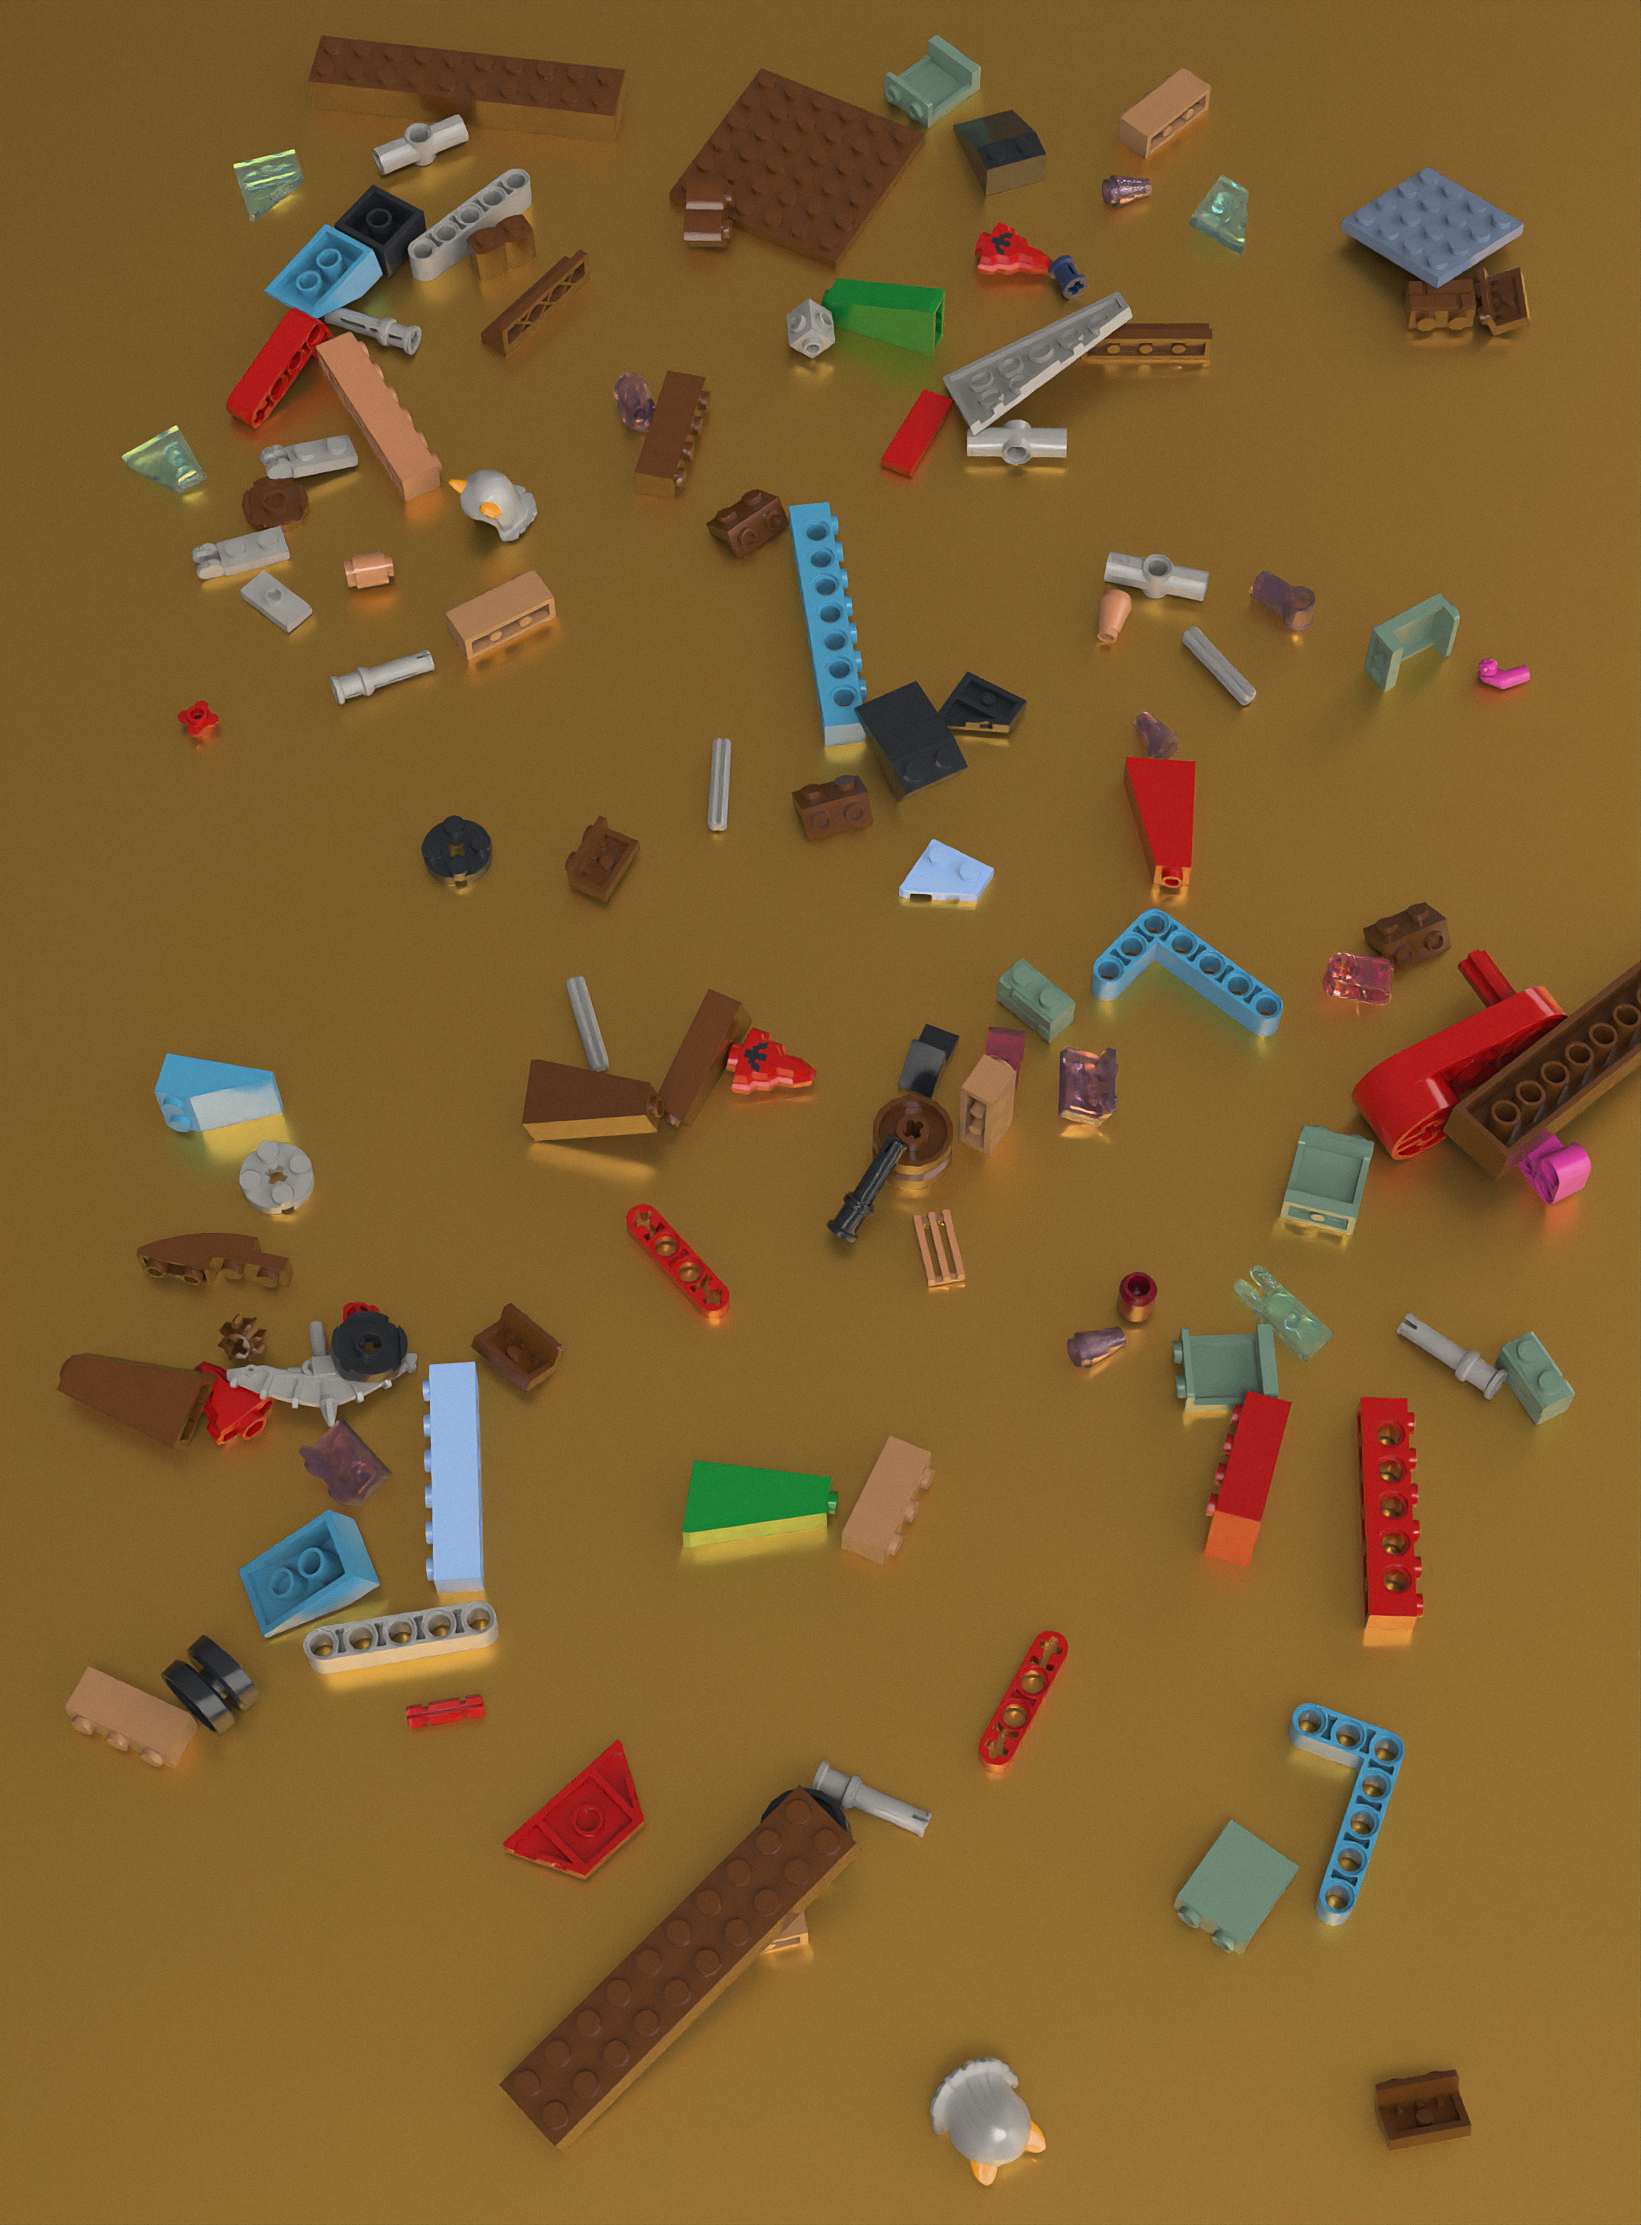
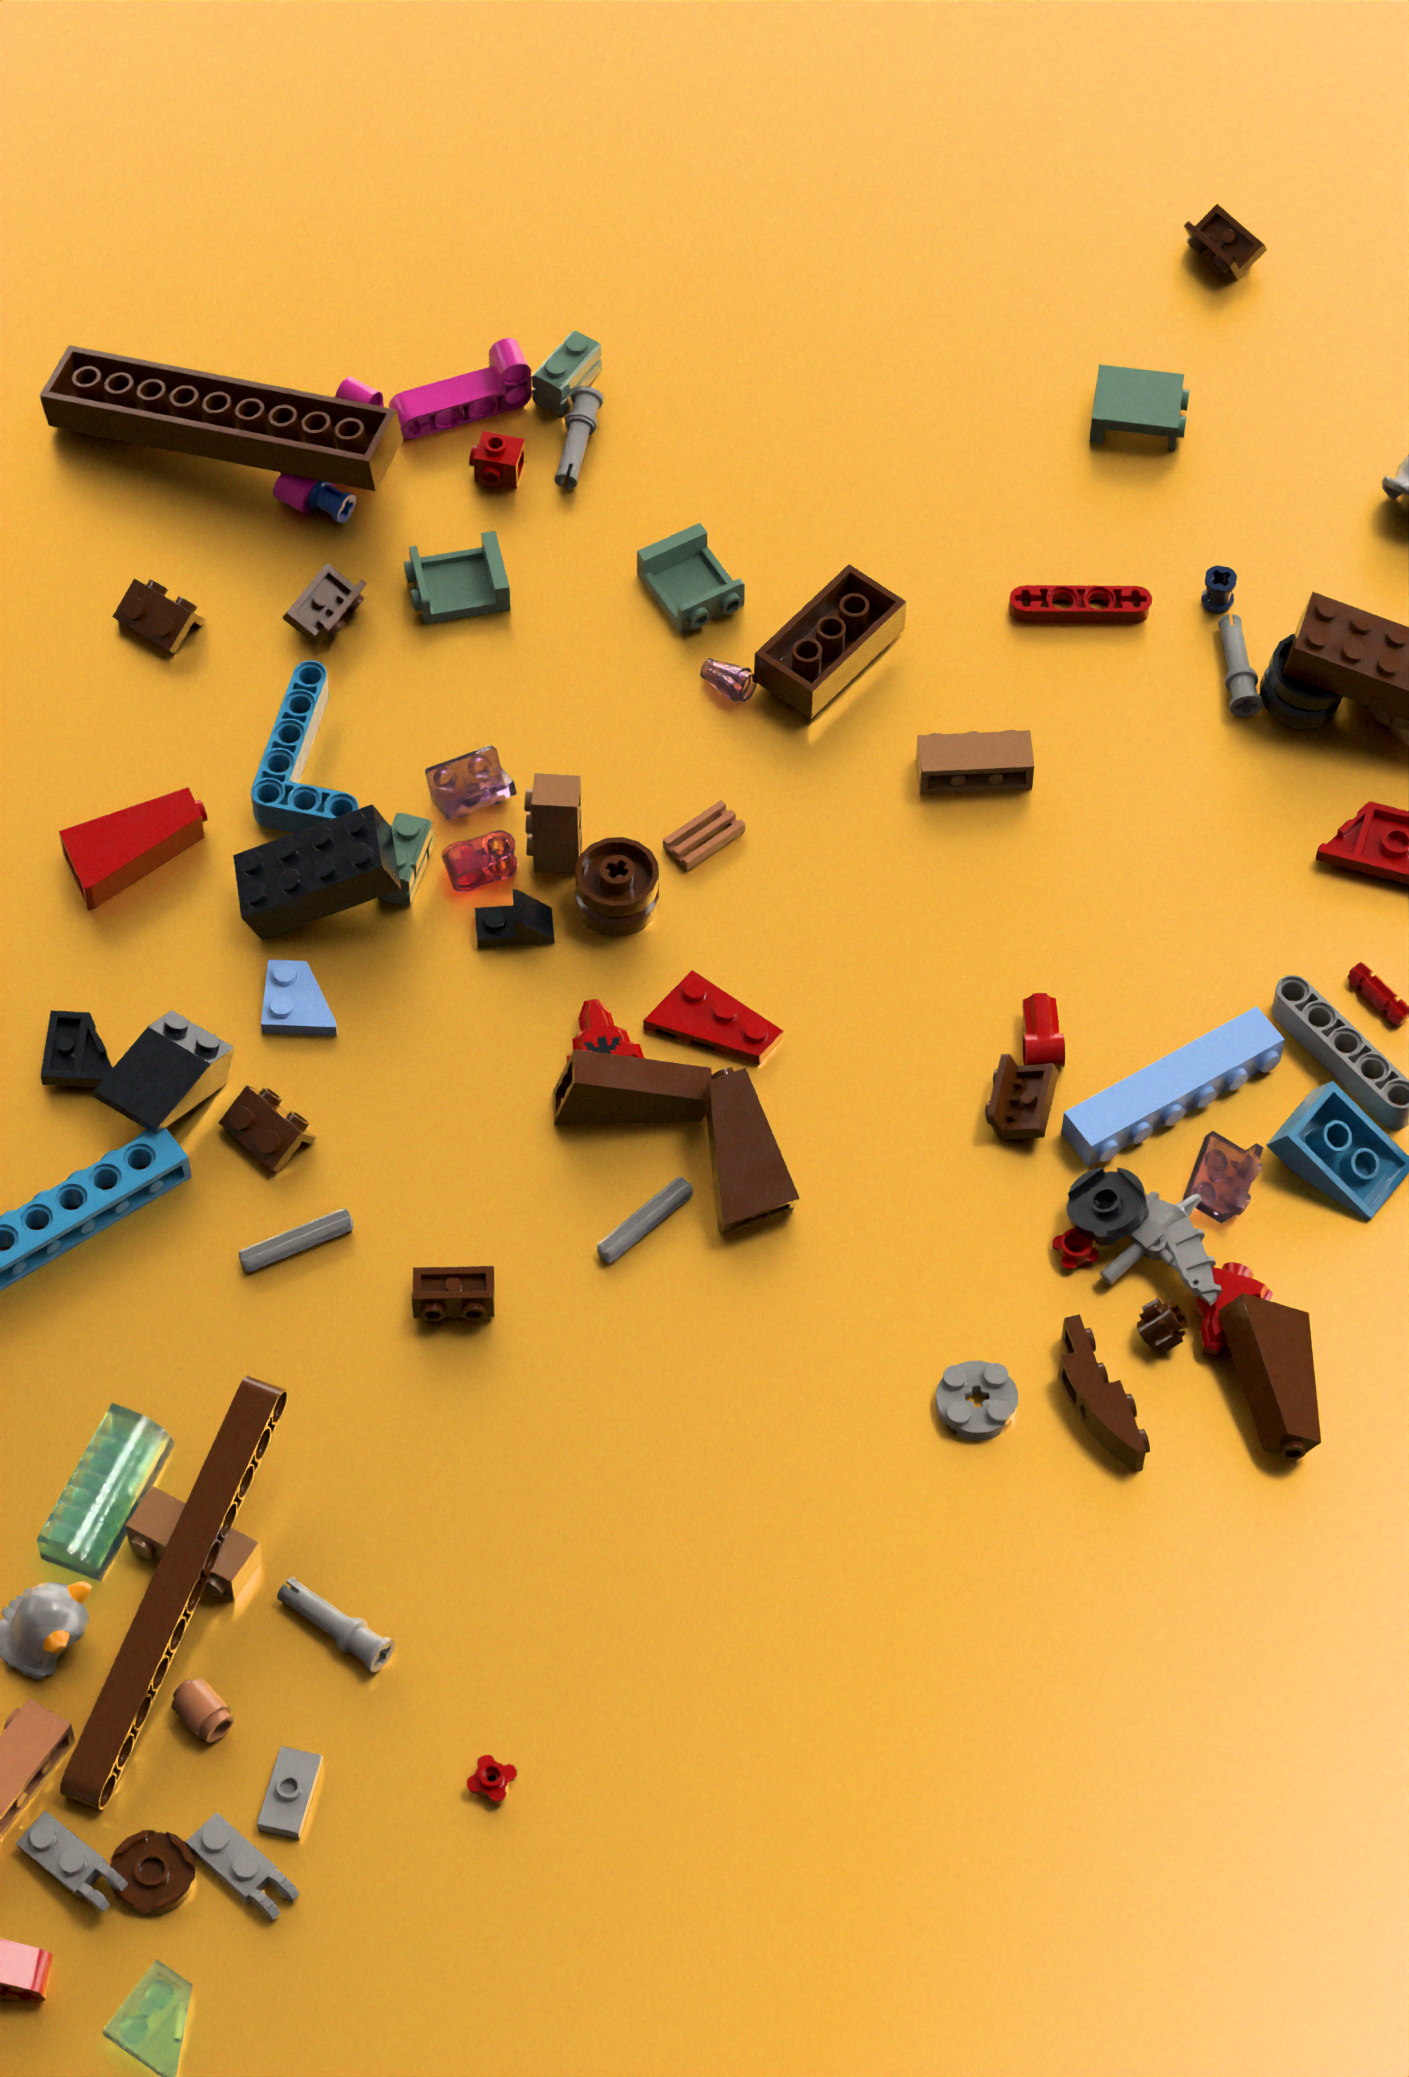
camera: 120 degrees left, 5 degrees down
dark azure slope [154,1053,284,1132] -> none
black plate [421,815,492,885] -> none
red beam [626,1204,730,1319] -> none
green slope [682,1460,838,1547] -> none
black pin [827,1134,909,1243] -> none
dark red brick [1117,1272,1157,1322] -> none
cone [1133,712,1179,759] -> none
red wedge [1204,1391,1292,1567] -> none
clear light blue hinge [1233,1265,1334,1361] -> none
dark azure beam [1288,1703,1405,1925] -> none
clear pink piece [1322,953,1394,1005] -> none
red beam [1351,949,1568,1160] -> none
red brick [1356,1397,1423,1630] -> none
none -> clear light blue brick [37,1403,175,1582]
none -> reddish brown beam [60,1376,288,1810]
none -> black brick [233,804,401,940]
none -> reddish brown bracket [282,563,367,646]
none -> dark pink beam [389,338,532,439]
none -> red brick [469,431,526,489]
none -> red wing [643,970,784,1065]
none -> reddish brown brick [754,564,907,719]
none -> red piece [1022,993,1065,1068]
none -> dark blue bush [1201,565,1237,614]

